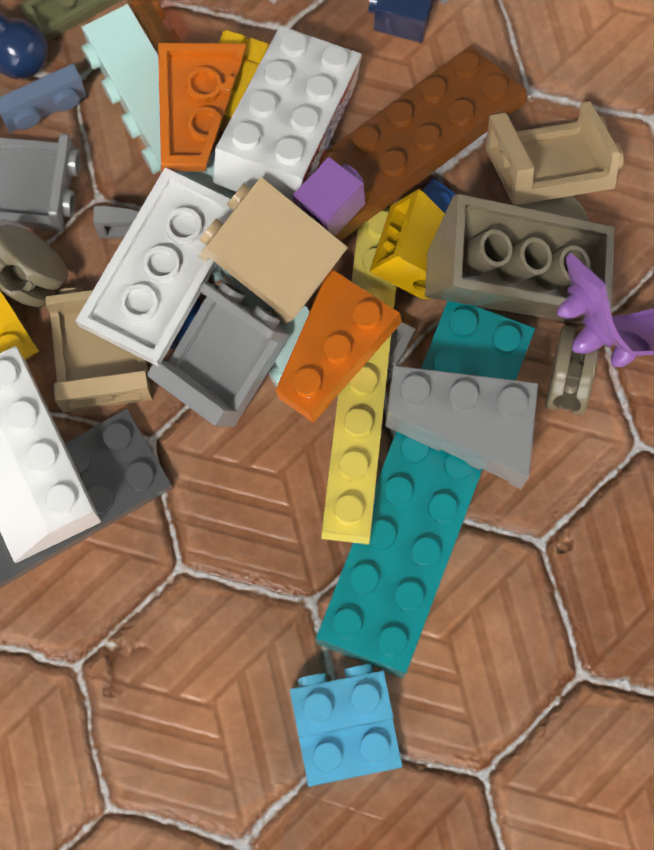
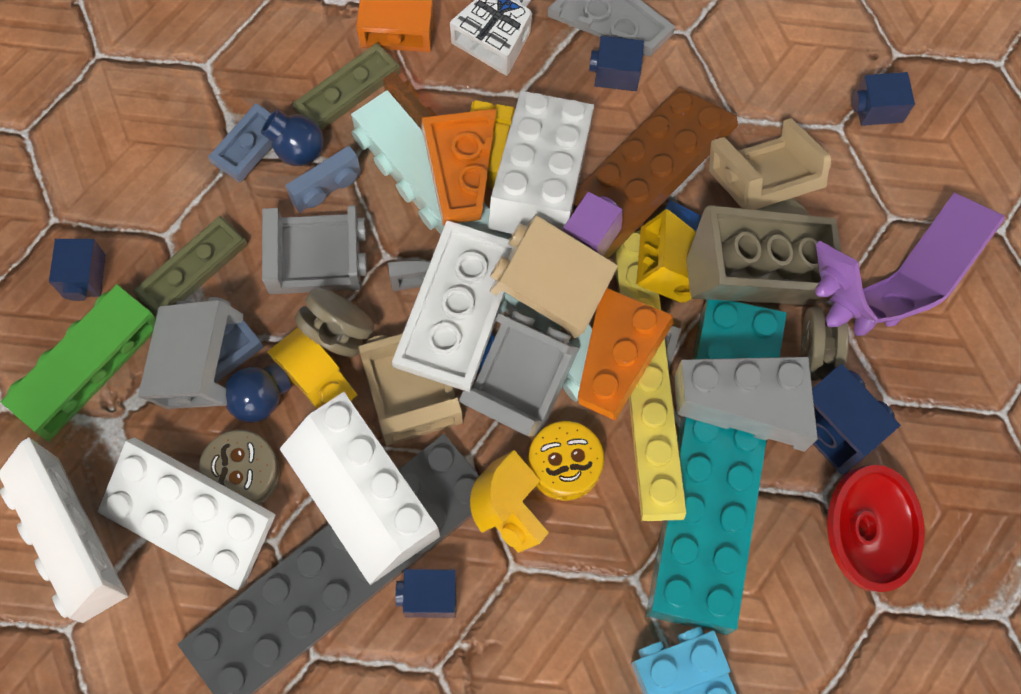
camera: 10 degrees left, 5 degrees down
none -> dark blue brick [395,569,457,618]
none -> yellow brick [470,450,549,553]
none -> yellow head [528,421,604,501]
none -> dark blue brick [812,364,901,476]
none -> red dish [827,465,925,592]

